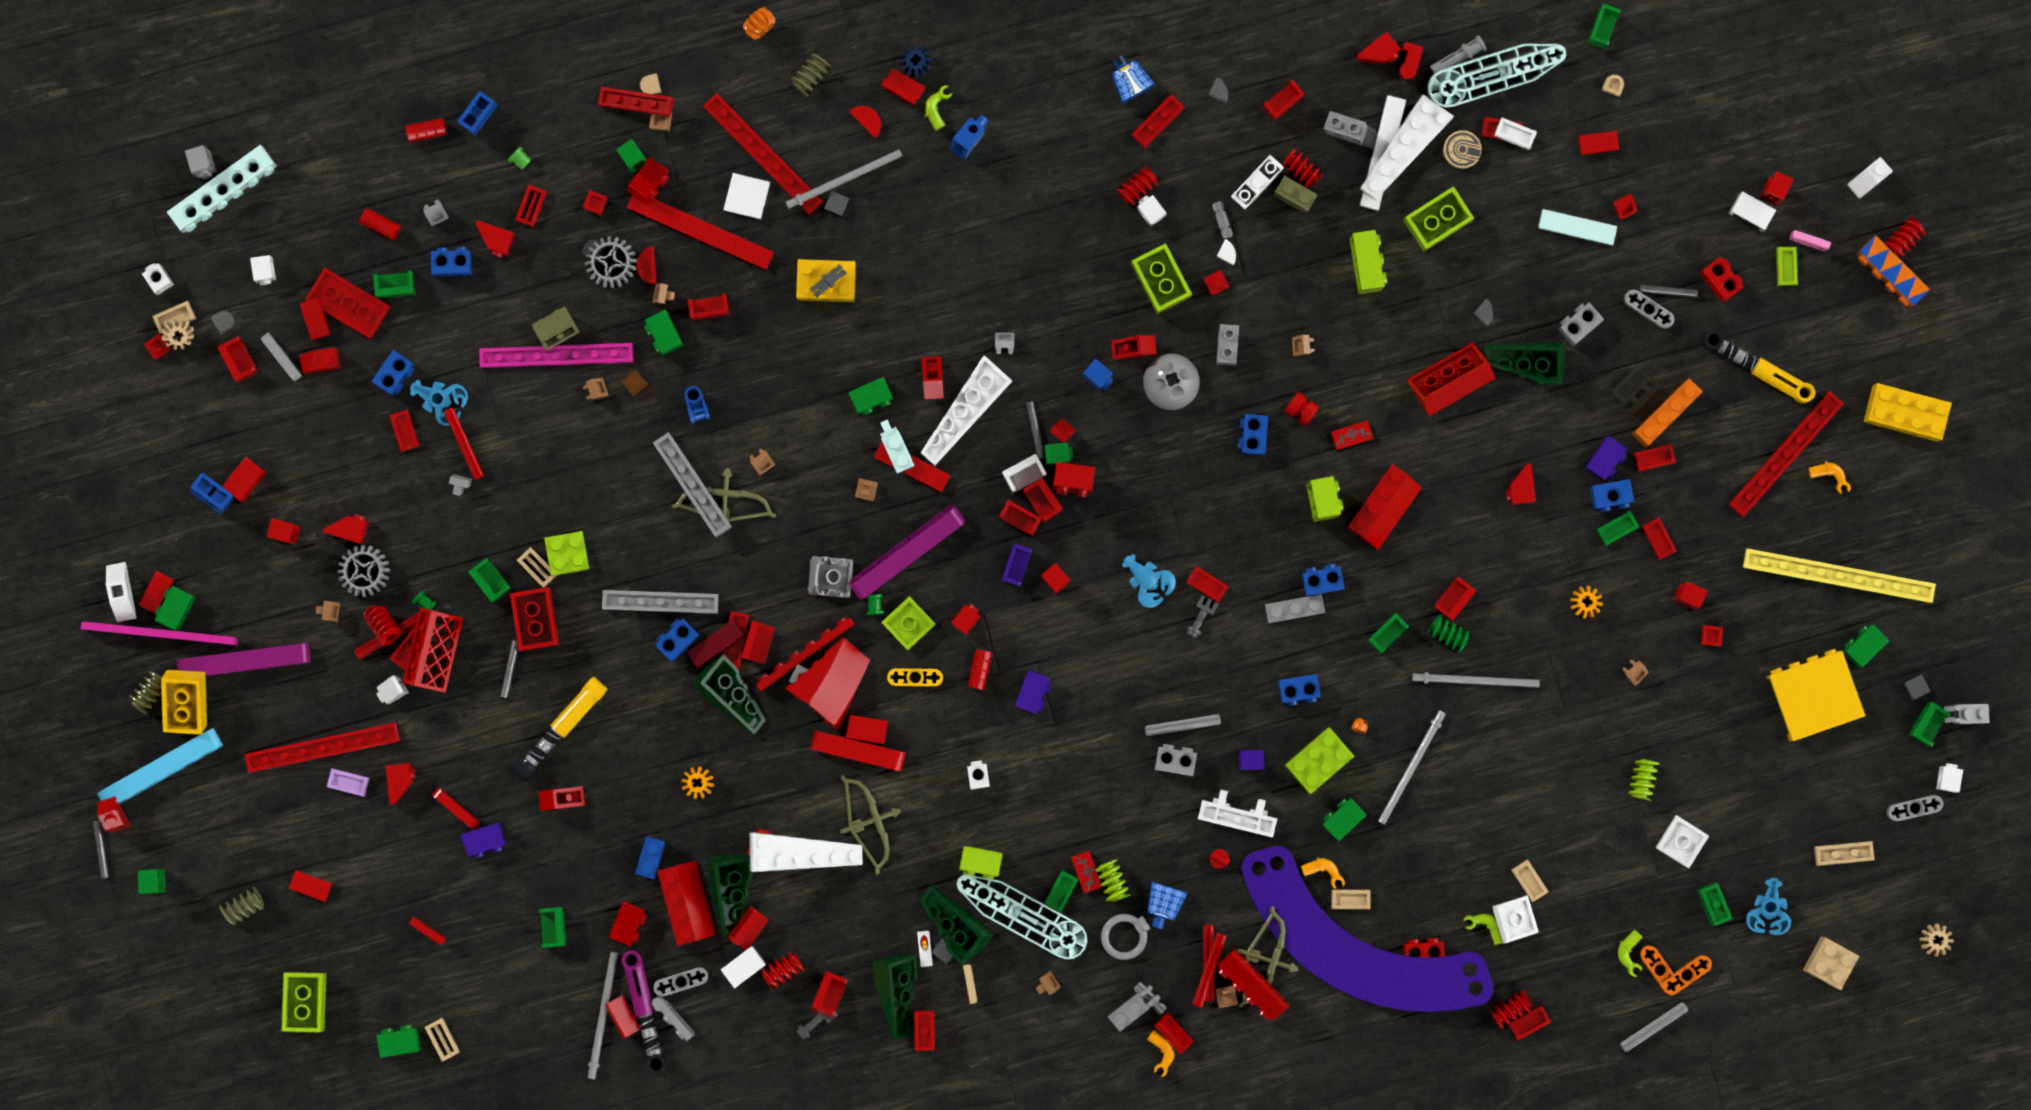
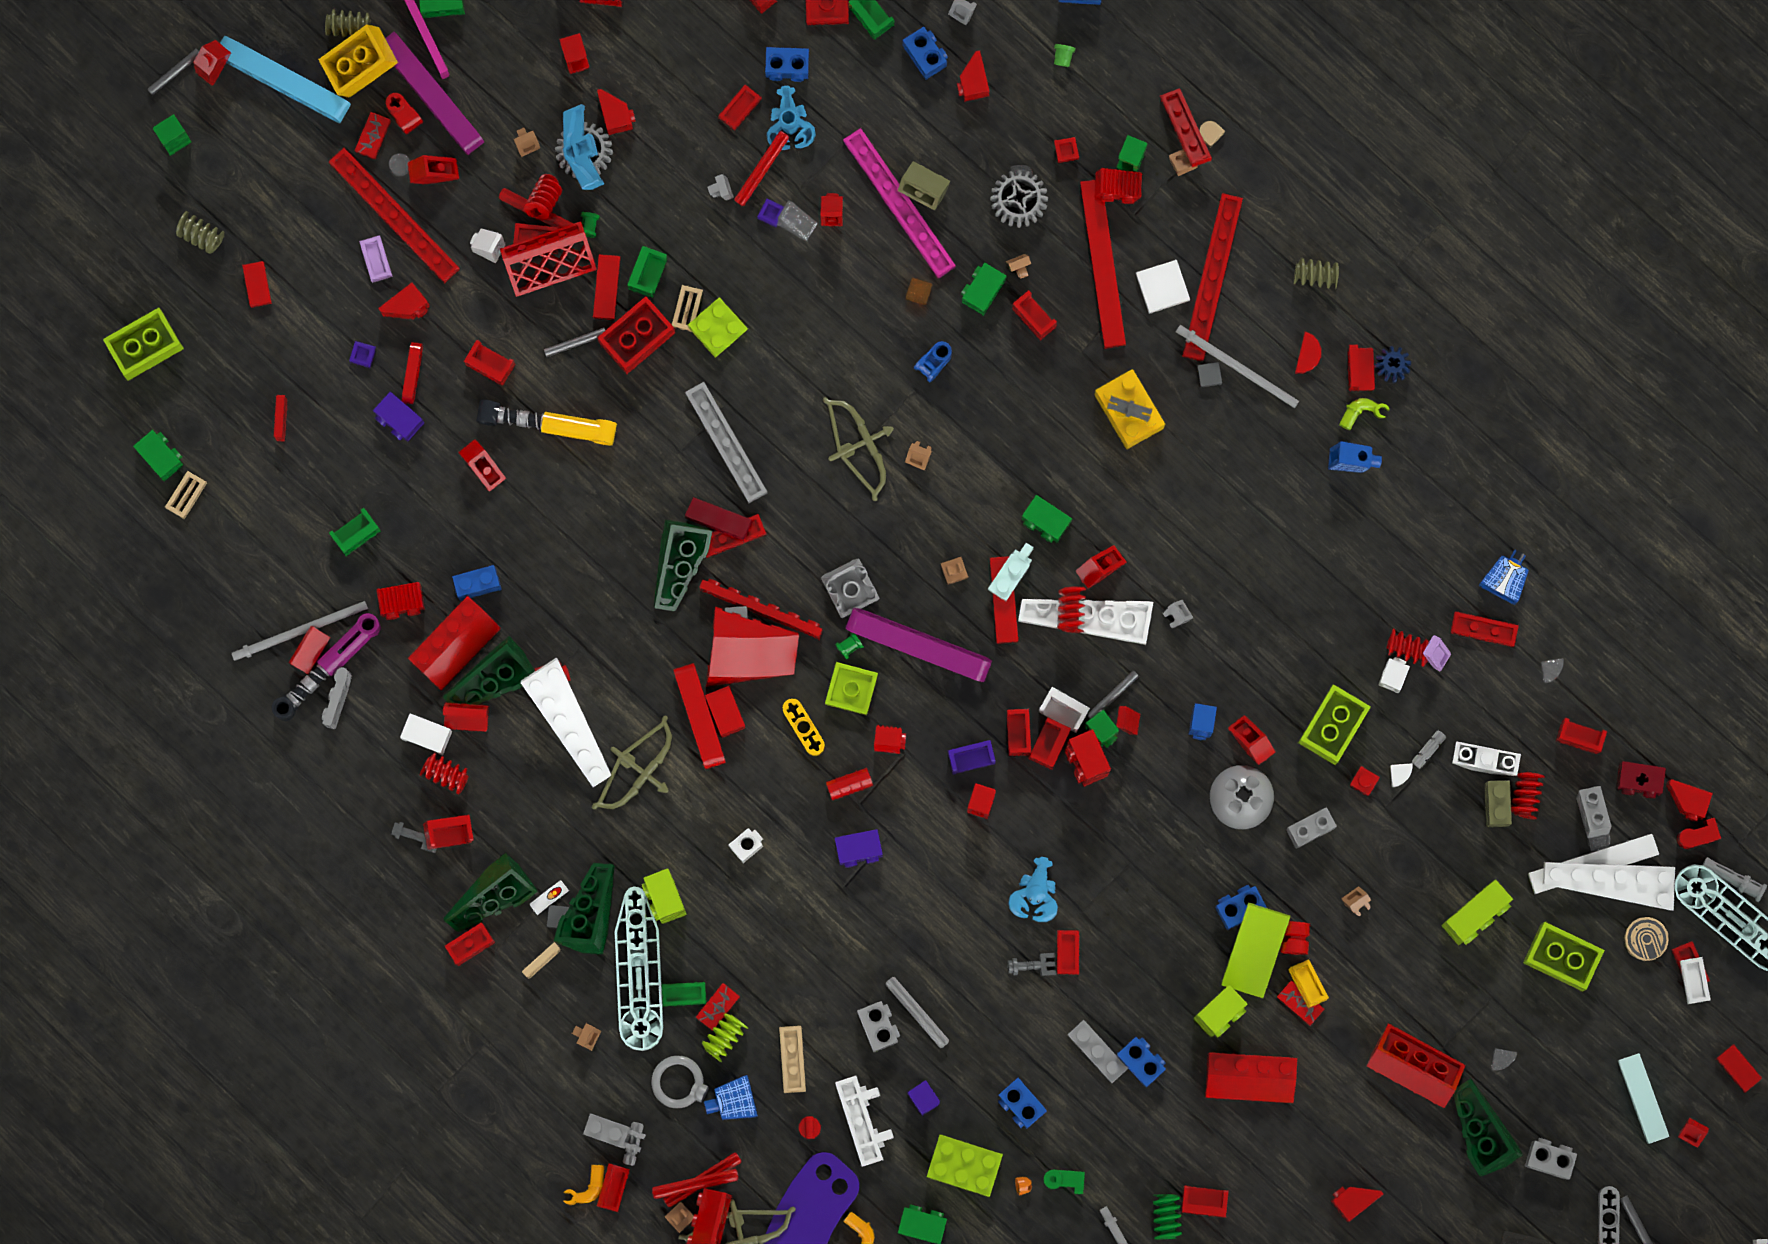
camera: 65 degrees right, 5 degrees down
red tile [515,185,547,227] -> none
medium nougat tile [583,378,609,399] -> none
red tile [636,246,657,285] -> none
light grey plate [653,432,732,538] -> none
light grey beam [654,967,709,997] -> none
blue brick [655,618,700,662] -> none
light orange gear [681,767,714,799] -> none
red panel [741,621,775,664] -> none
orange gear [743,7,775,40] -> none
green panel [1367,613,1409,654] -> none
none -> dark purple tile [349,341,376,368]
none -> red tile [355,112,391,159]
none -> red piece [386,93,423,135]
none -> clear tile [389,154,410,176]
none -> red slope [407,155,459,184]
none -> red panel [464,340,516,386]
none -> dark azure plate [563,104,604,190]
none -> red tile [593,254,621,320]
none -> dark purple tile [757,199,786,228]
none -> clear slope [778,200,817,241]
none -> tan tile [779,1026,806,1093]
none -> red slope [821,193,843,226]
none -> green leg [1044,1170,1085,1195]
none -> red piece [1057,586,1086,633]
none -> lime tile [1221,903,1290,998]
none -> yellow tile [1288,960,1329,1008]
none -> lavender tile [1423,635,1451,671]
none -> dark red brick [1616,761,1666,799]

